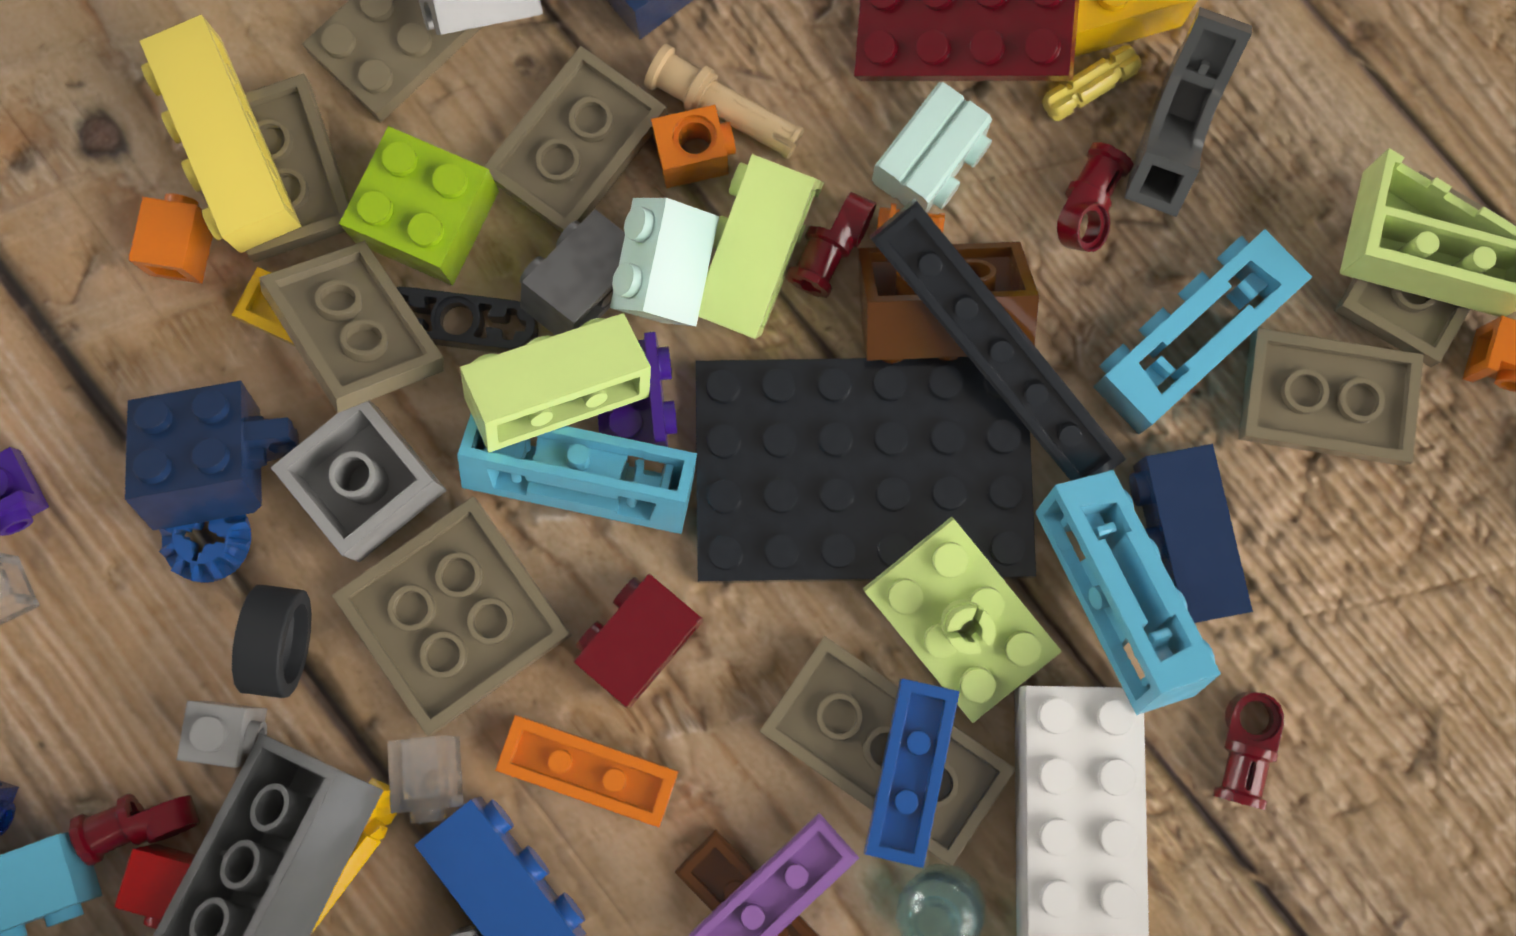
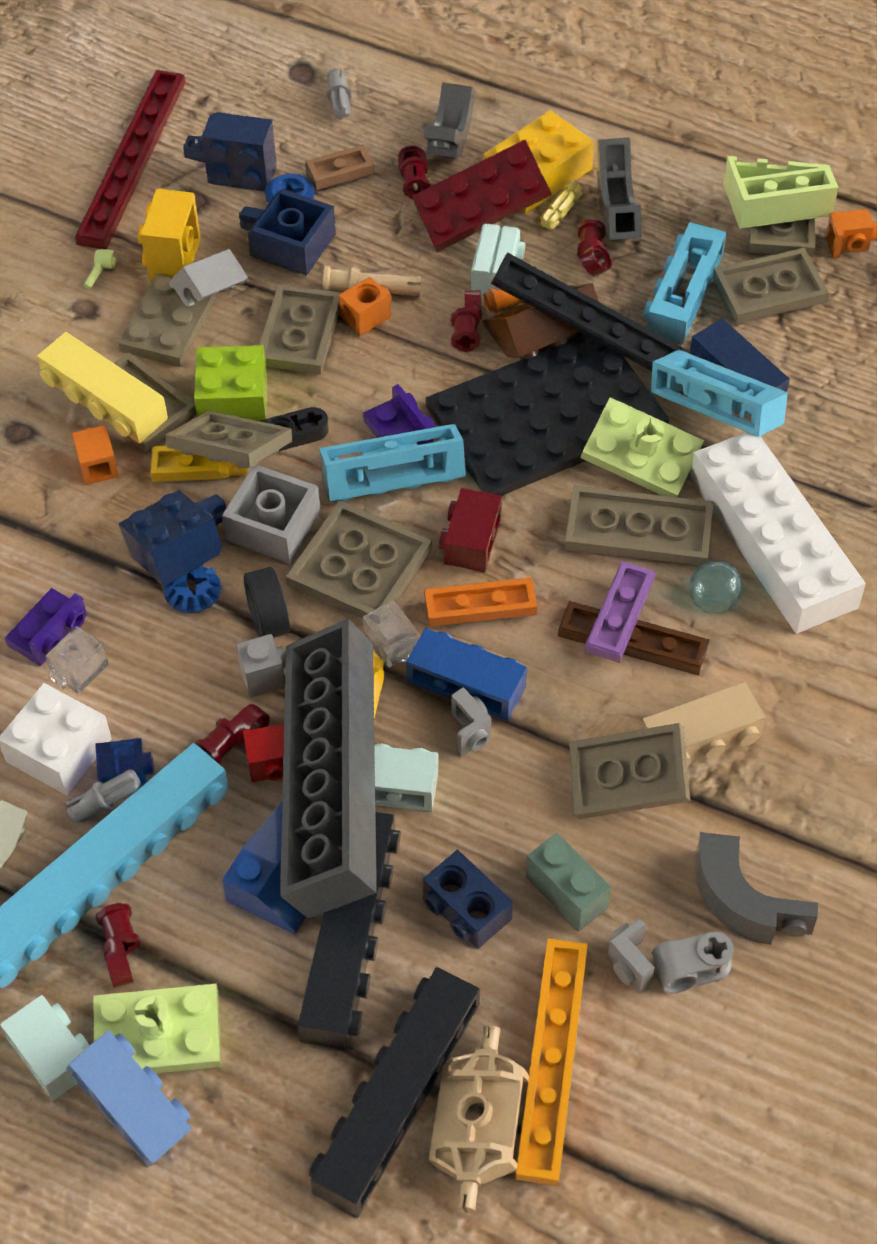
camera: 25 degrees left, 25 degrees down
yellowish green brick [460,313,651,453] -> none
flat silver brick [520,209,625,335] -> none
light aqua brick [610,198,719,326] -> none
yellowish green wedge [698,154,824,339] -> none
blue plate [864,678,960,868] -> none
dark red connector [1213,692,1284,810] -> none

